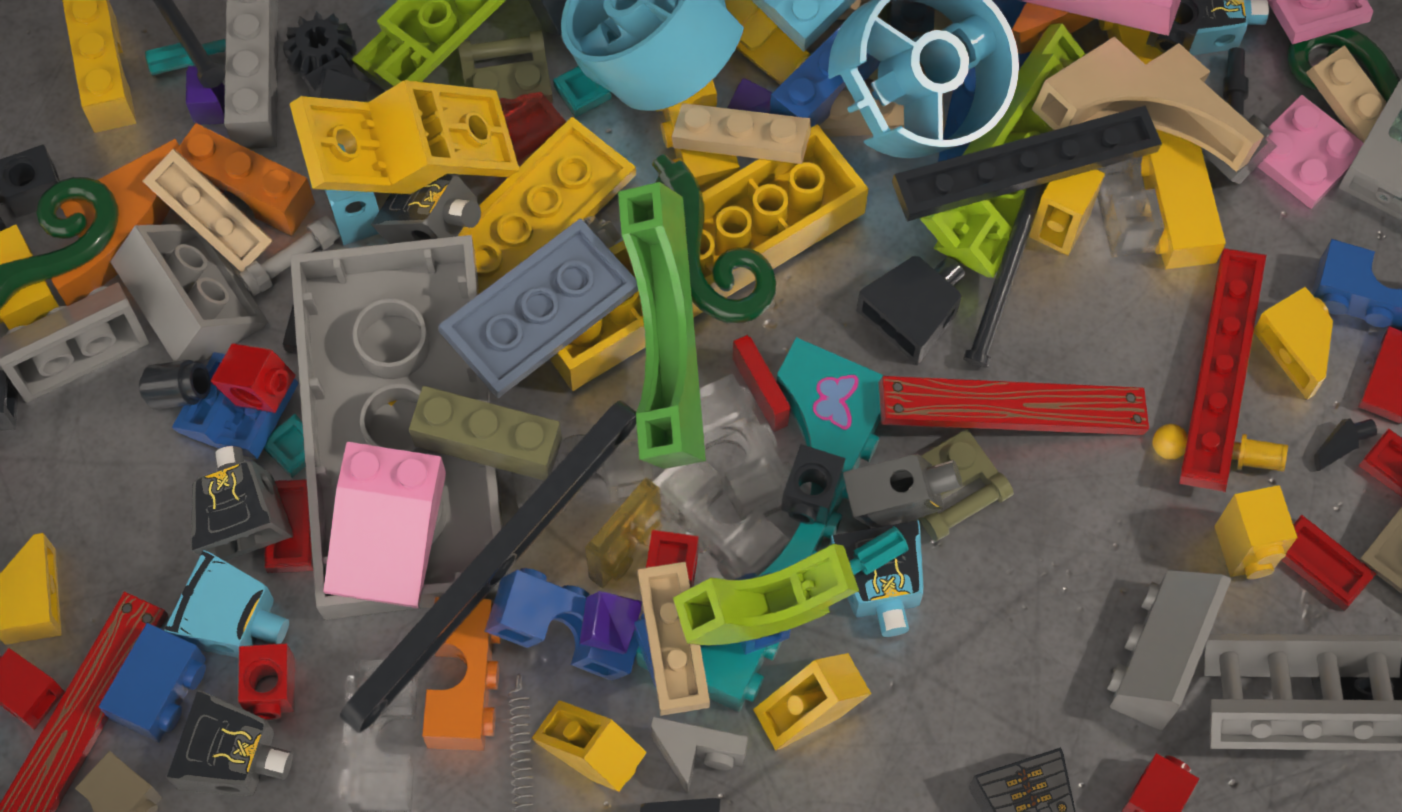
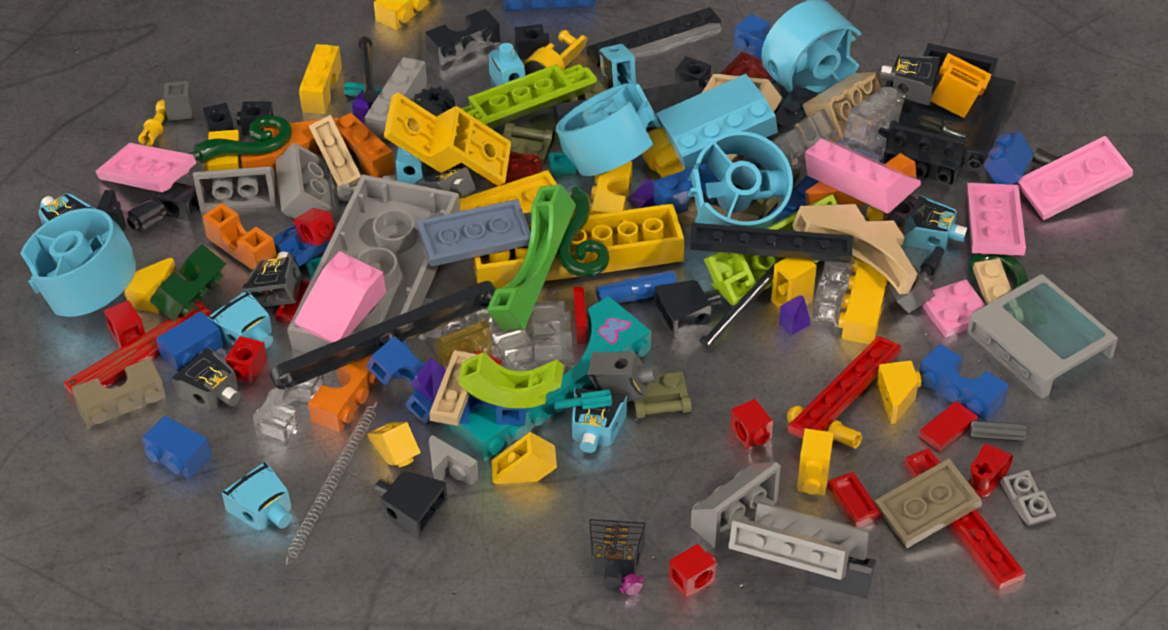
camera: 25 degrees right, 20 degrees down
black brick [139,360,211,410] -> none
olive brick [409,386,562,481] -> none
tan plate [672,103,811,164] -> none
black brick [781,444,846,525] -> none
red tile [879,376,1149,435] -> none
black bar [1314,418,1377,471] -> none
none -> dark green arch [149,244,226,321]
none -> orange arch [202,203,277,270]
none -> blue axle [596,270,677,304]
none -> red brick [730,399,773,449]
none -> dark purple slope [779,295,811,336]

